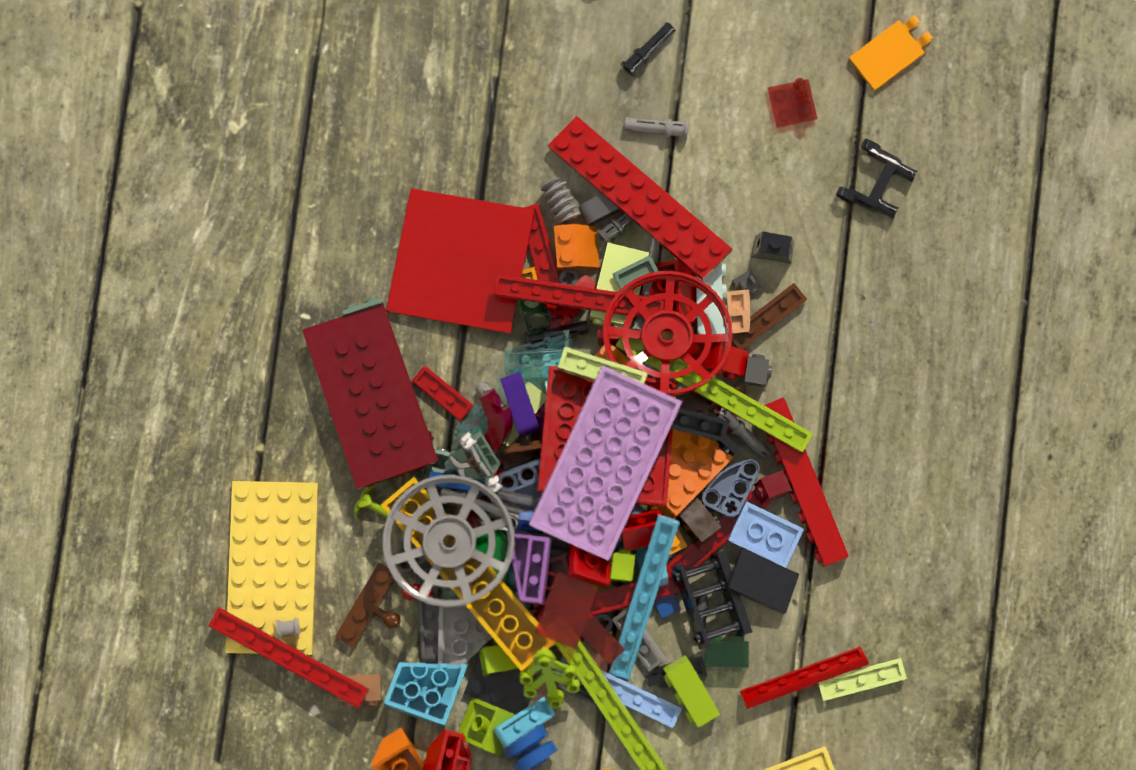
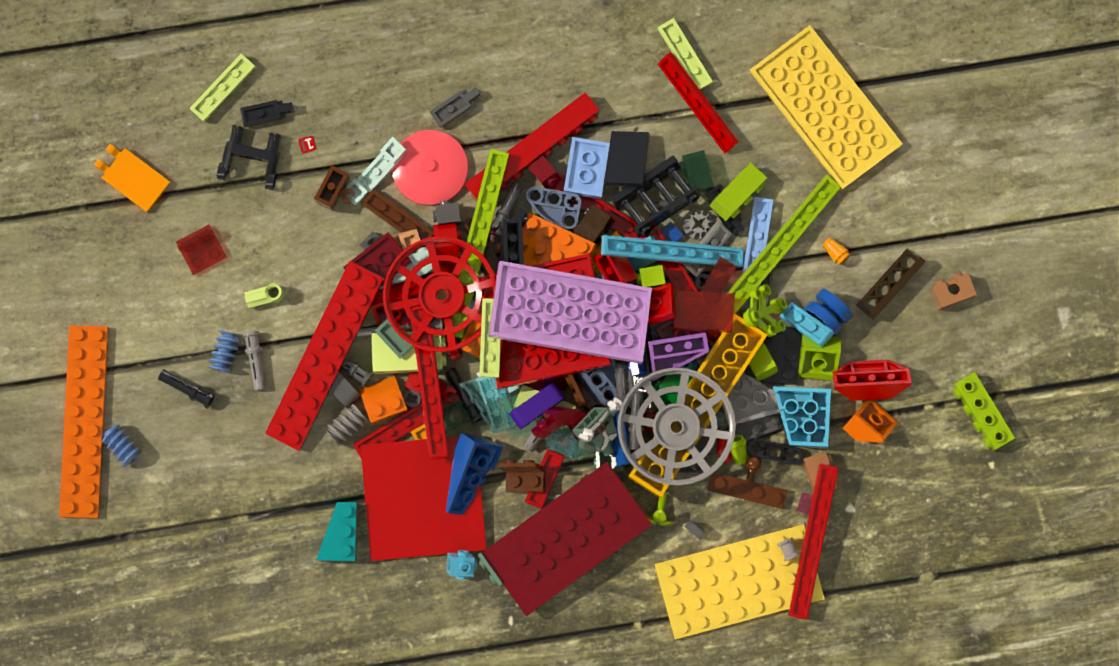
camera: 110 degrees left, 0 degrees up
black torso [752,232,795,264] -> none
none -> yellowish green plate [189,54,256,122]
none -> medium blue piece [207,330,241,373]
none -> black hinge [240,100,295,128]
none -> yellowish green piece [244,283,284,309]
none -> red sticker [298,136,316,153]
none -> reddish brown brick [314,165,355,211]
none -> teal wedge [316,502,358,562]
none -> dark red tile [343,232,412,287]
none -> light aqua slope [345,137,407,206]
none -> coral dish [392,130,468,206]
none -> dark grey hinge [430,87,481,128]
none -> blue wedge [446,433,503,515]
none -> medium azure brick [446,550,477,579]
none -> reddish brown bracket [499,460,546,493]
none -> light grey gear [683,209,714,240]
none -> flat silver tile [684,521,704,539]
none -> lime cone [730,435,747,465]
none -> black beam [747,439,803,465]
none -> clear pink tile [796,492,812,515]

